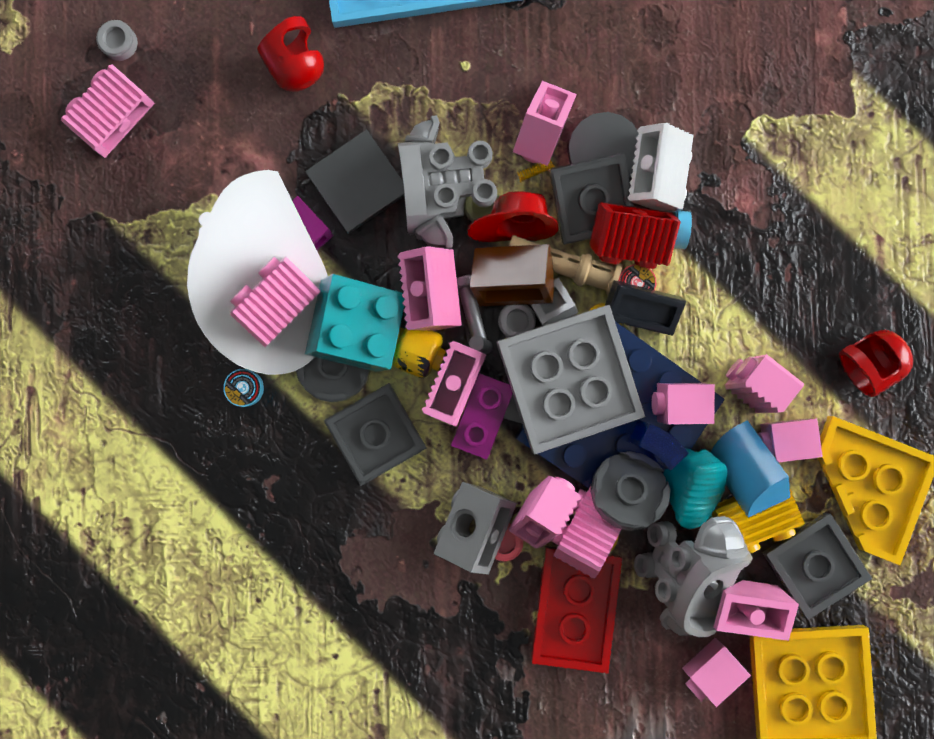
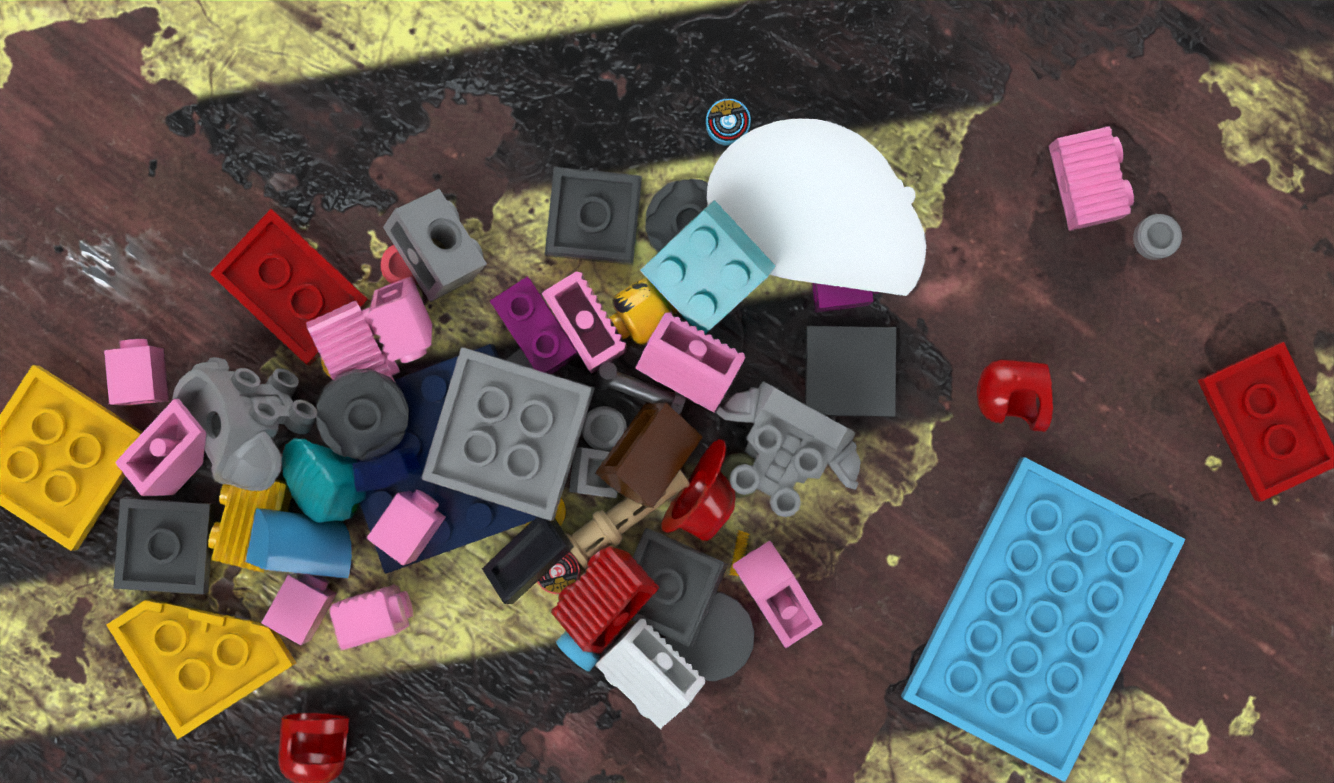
camera: 125 degrees right, 0 degrees up
bright pink brick [230,256,321,347] -> none

